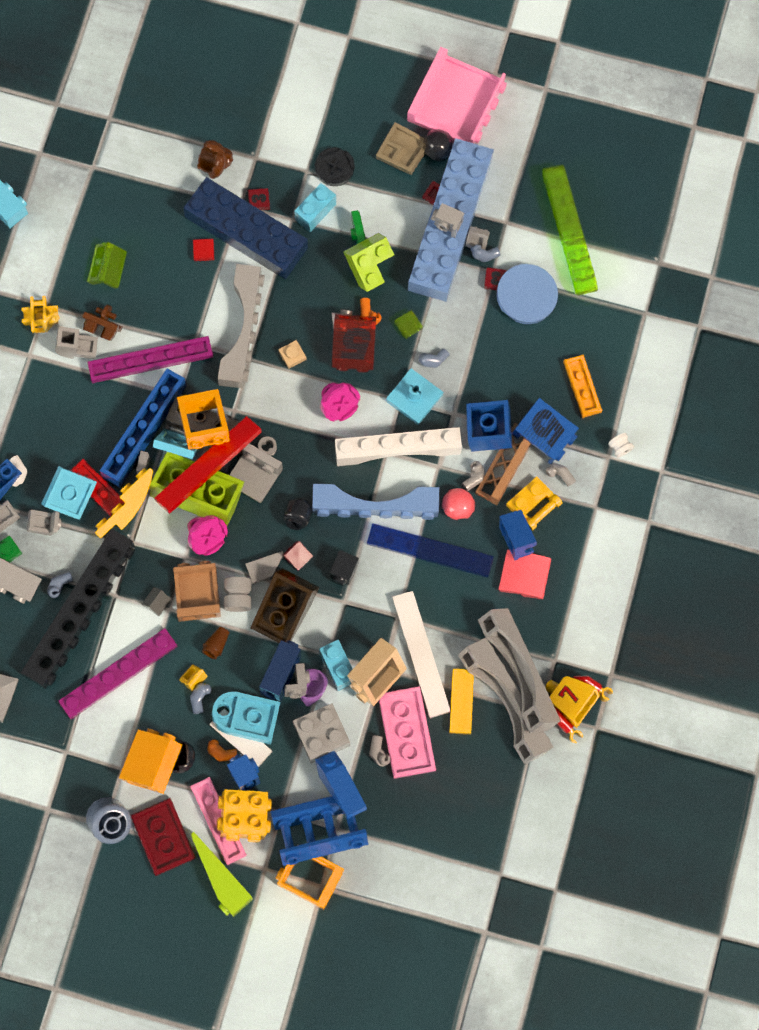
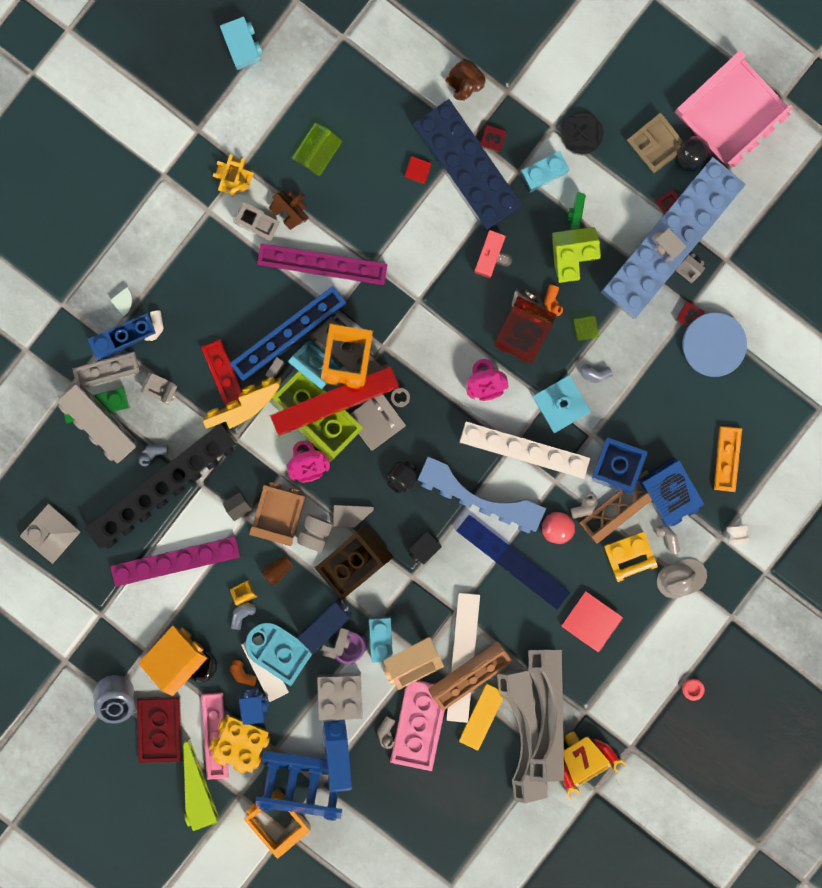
camera: 25 degrees right, 15 degrees up
medium azure tile [41,466,97,520] -> none
light grey arch [218,264,265,389] -> none
tan plate [279,340,306,369] -> none
tile [283,541,313,571] -> none
sand blue arm [471,244,501,262] -> none
blue hinge [499,510,537,561] -> none
clear neon green beam [542,164,598,296] -> none
none -> medium nougat slope [428,641,513,711]
none -> coral piece [474,230,512,278]
none -> light grey piece [657,559,707,598]
none -> coral tile [682,678,704,701]

